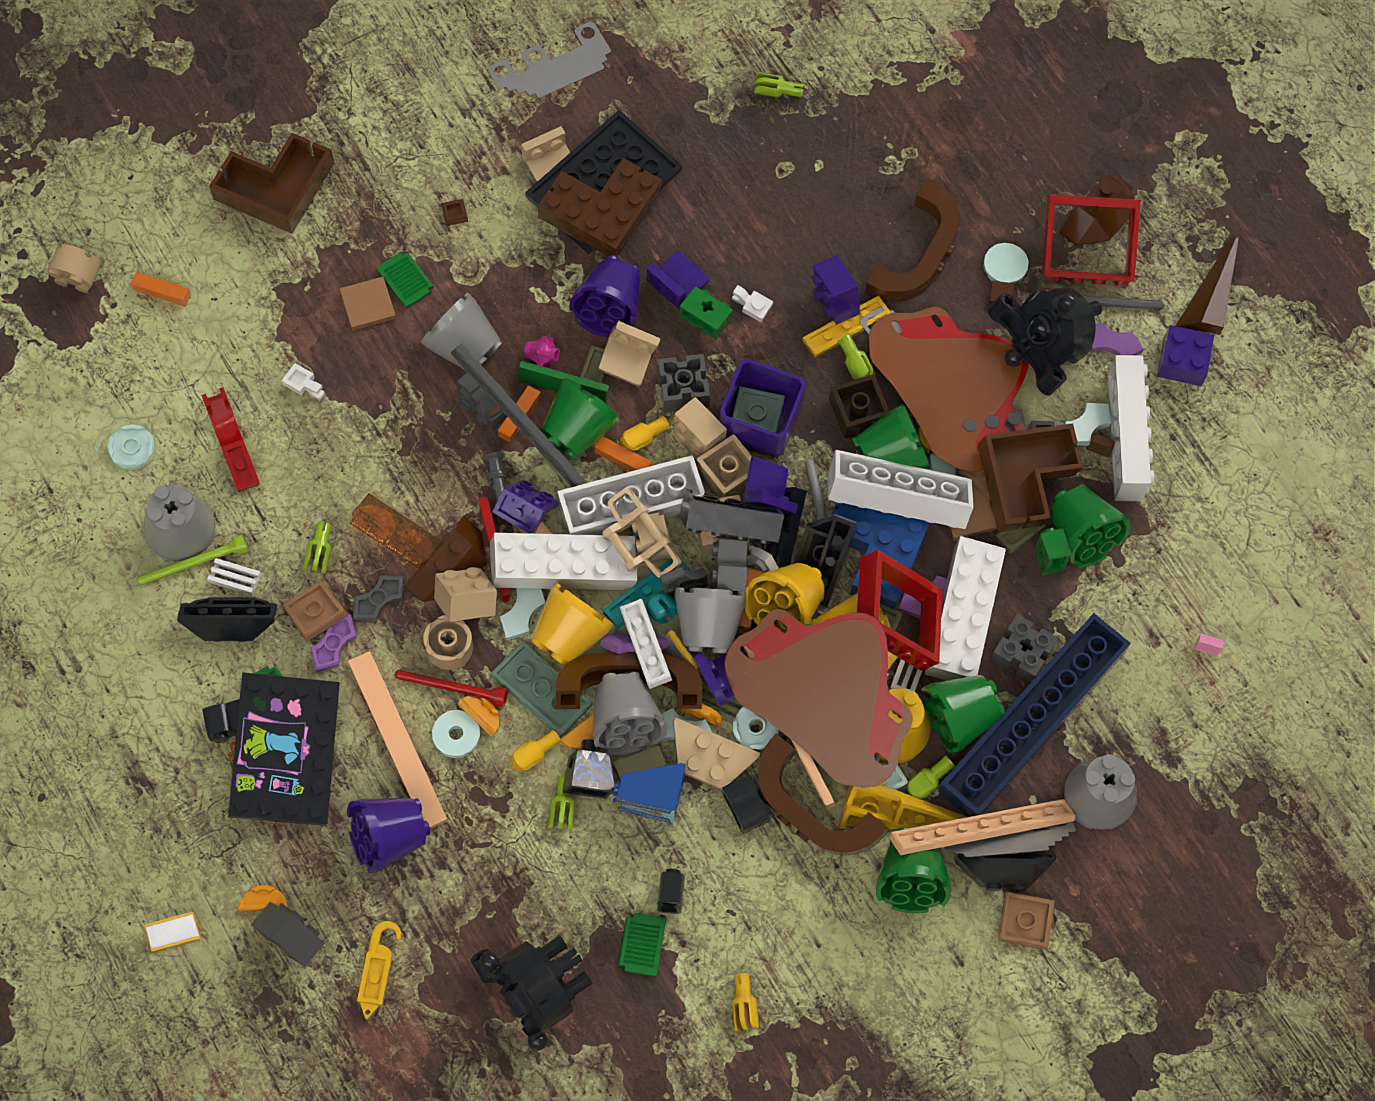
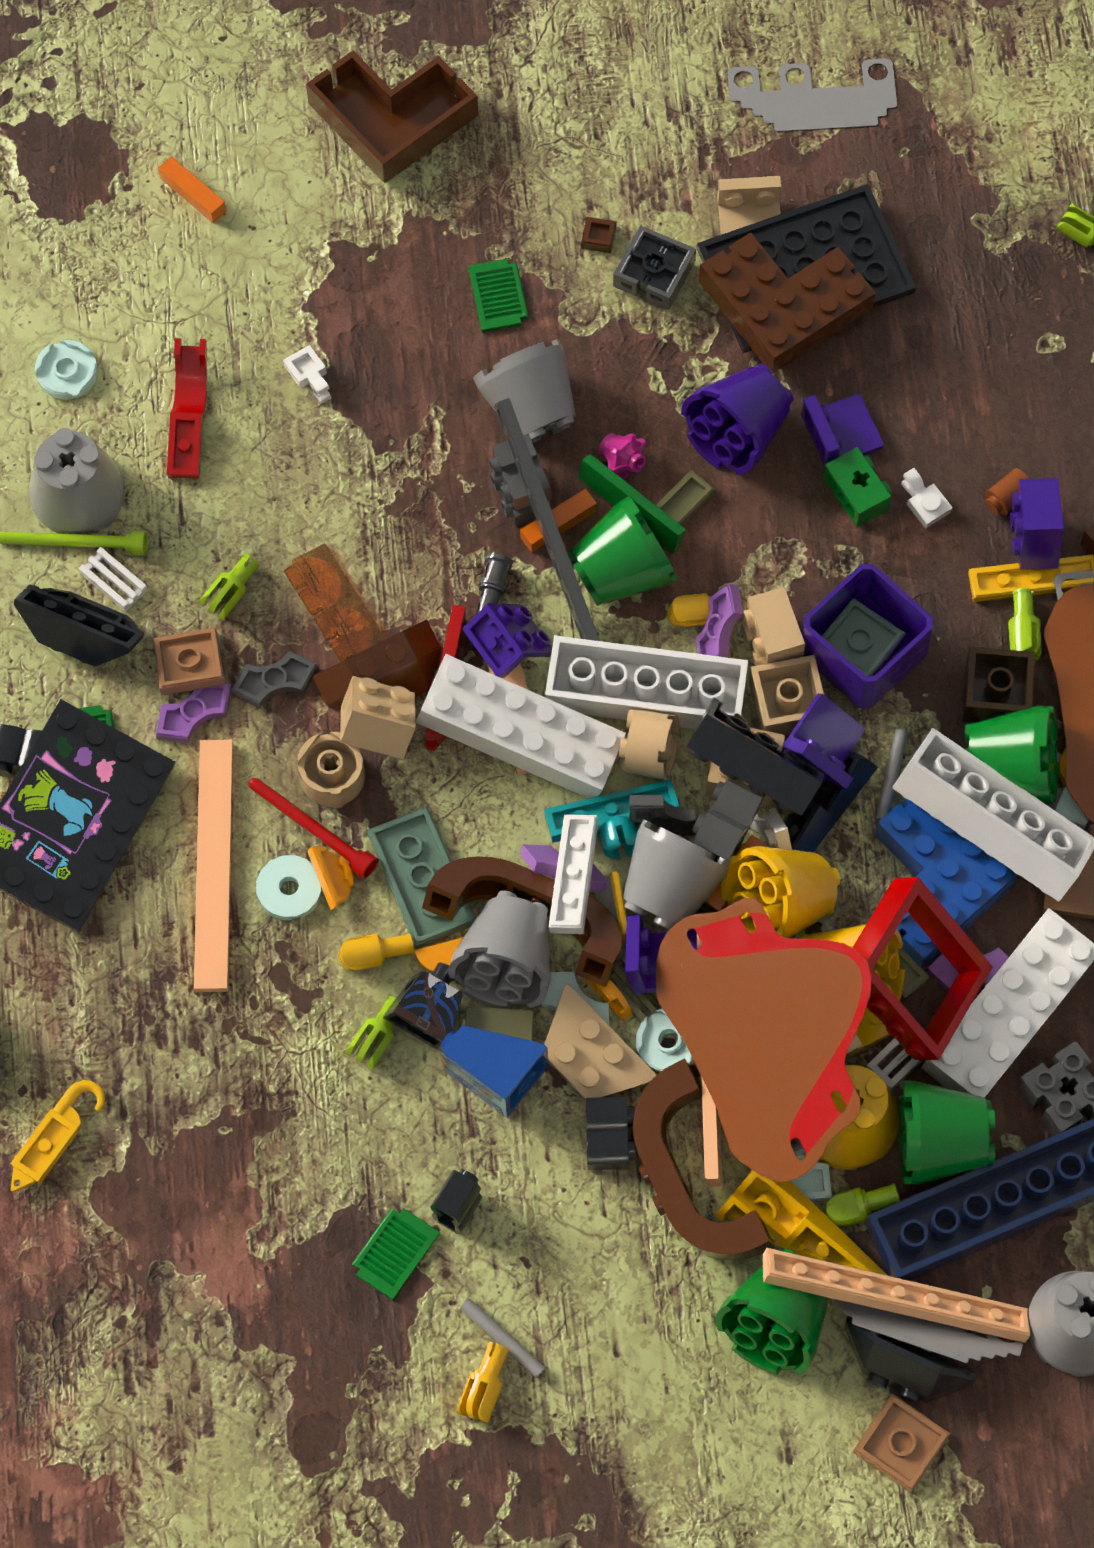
camera: 30 degrees right, 0 degrees up
tan brick [47,244,101,293] -> none
medium nougat tile [340,277,396,331] -> none
dark purple cone [347,798,430,874] -> none
black piece [471,935,593,1051] -> none
light aqua tile [500,588,545,640] -> none
yellow cone [531,582,614,666] -> none
orange piece [595,437,652,472] -> none
tan bracket [598,321,660,387] -> none
tan bar [602,488,681,578] -> none
dark grey brick [658,354,710,412] -> none
black wedge [793,514,857,607] -> none
none -> light grey bar [460,1298,546,1378]
none -> piece [613,225,696,310]
none -> medium lavender tile [695,584,744,658]
none -> dark orange brick [985,468,1030,516]

